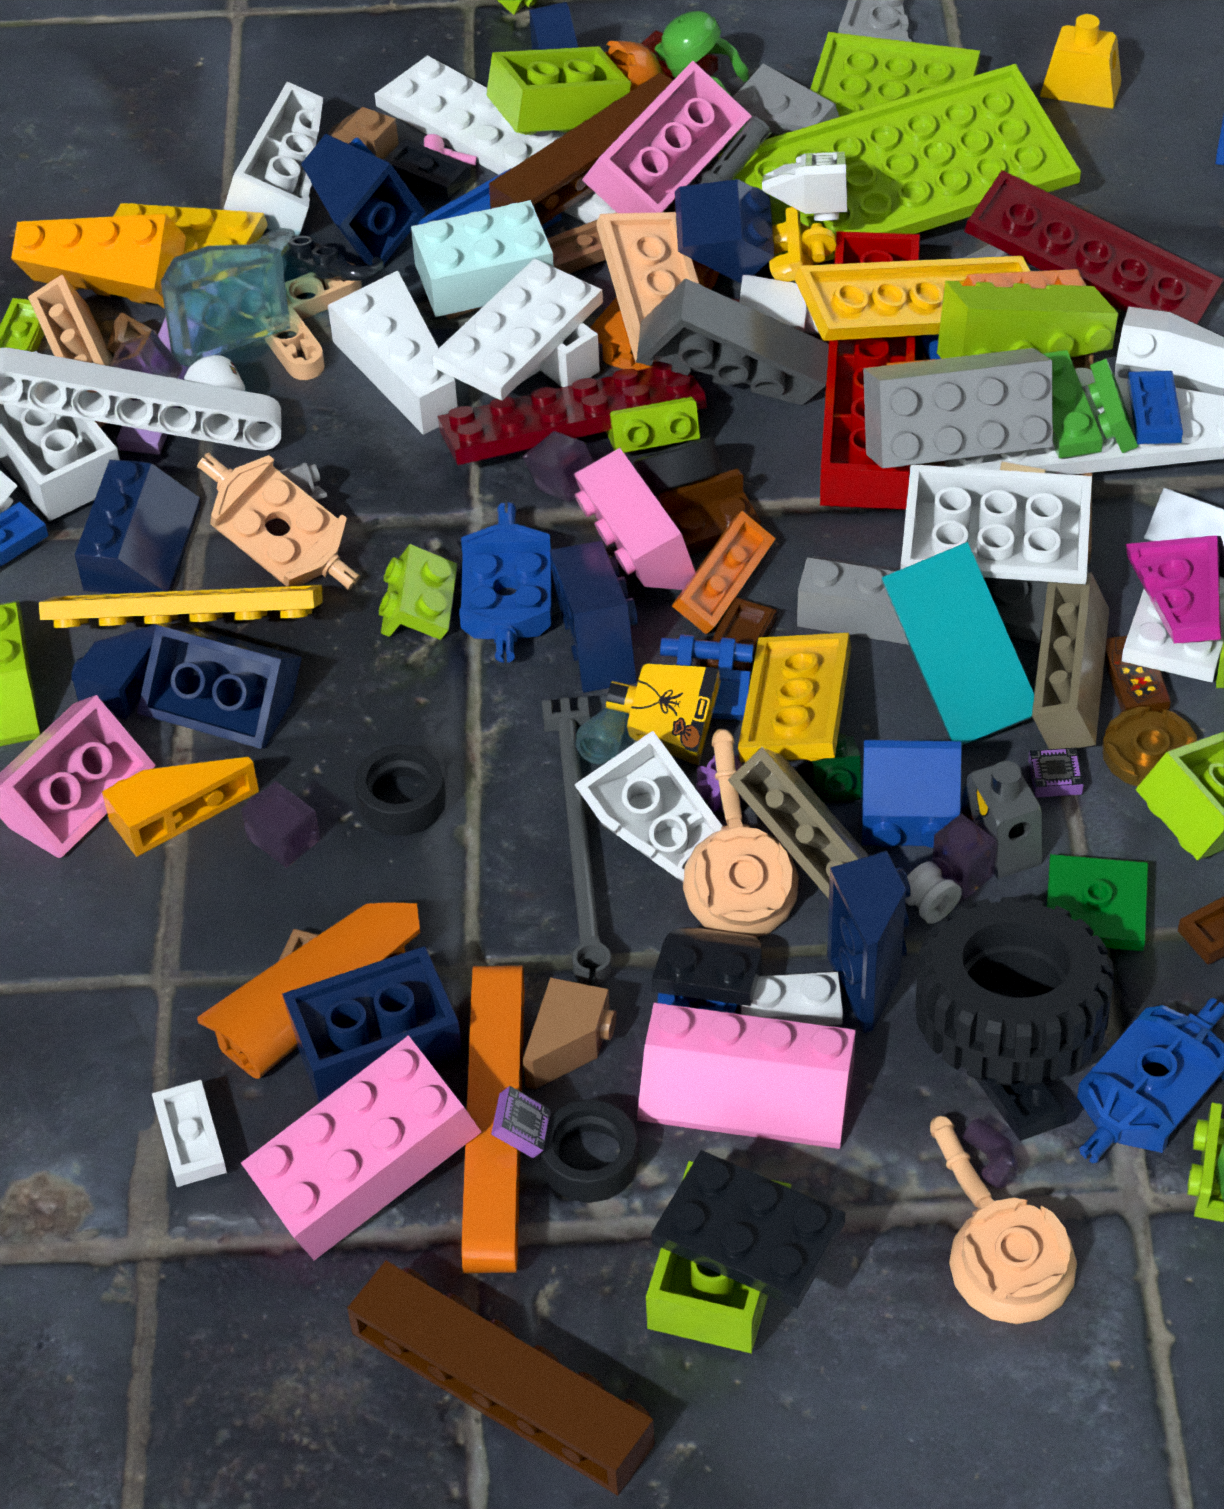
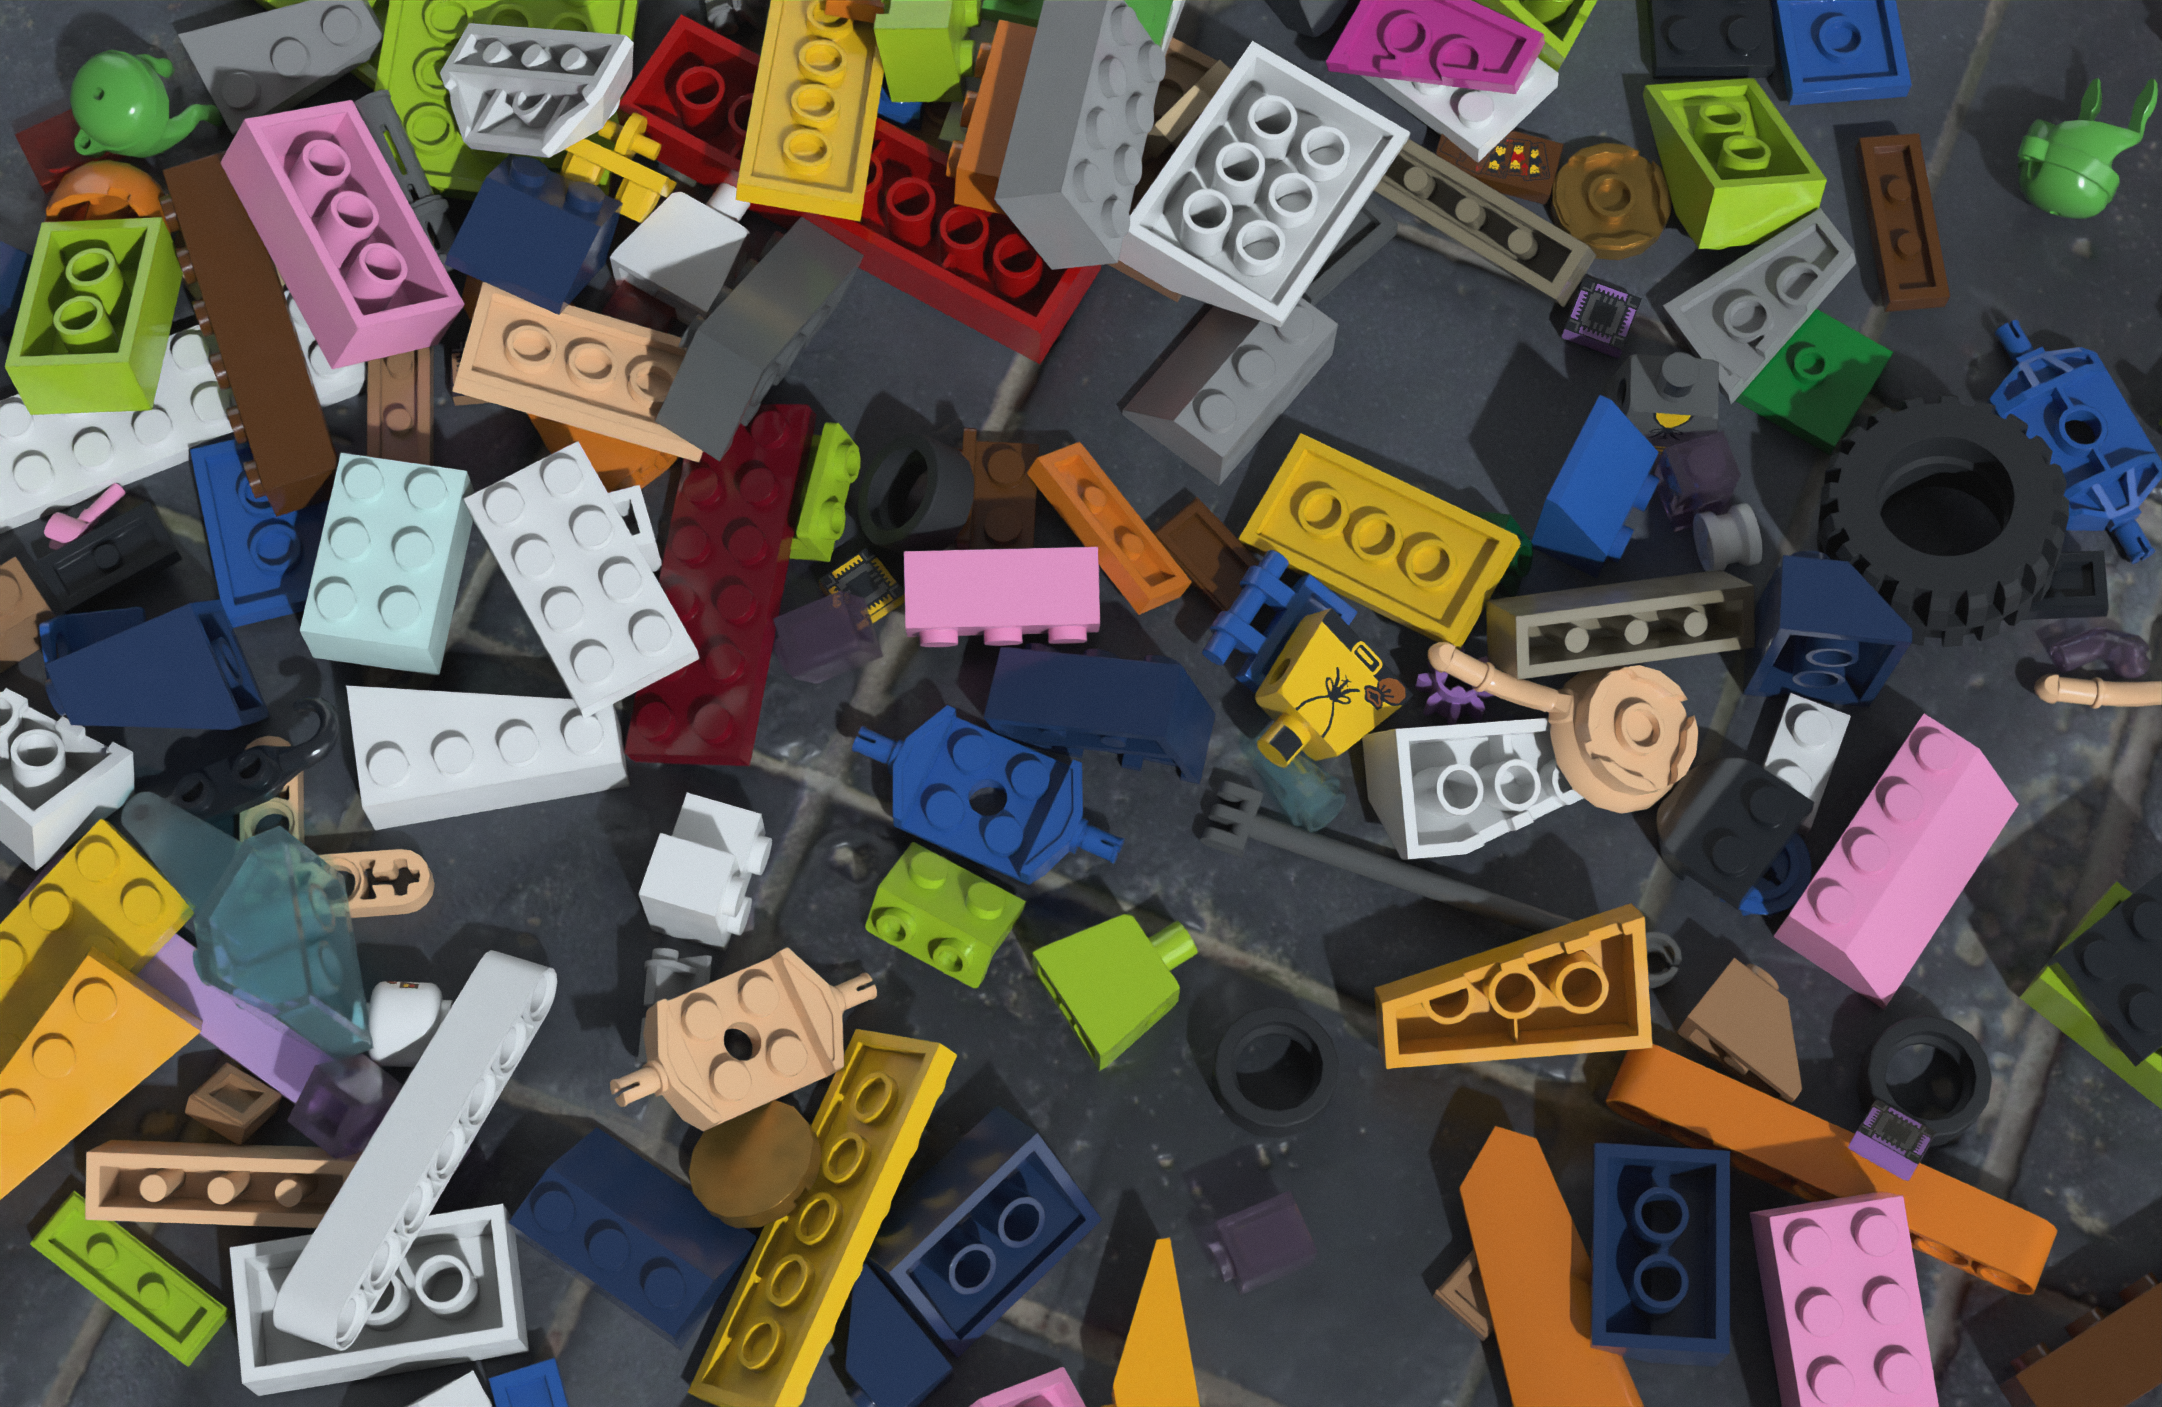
camera: 70 degrees left, 20 degrees up
teal tile [881,542,1034,747] -> none
none -> white brick [639,793,772,952]
none -> pearl gold tile [689,1100,822,1228]
none -> lime torso [1033,913,1198,1071]
none -> light orange wedge [1374,903,1652,1069]
none -> light grey wing [1663,208,1856,404]

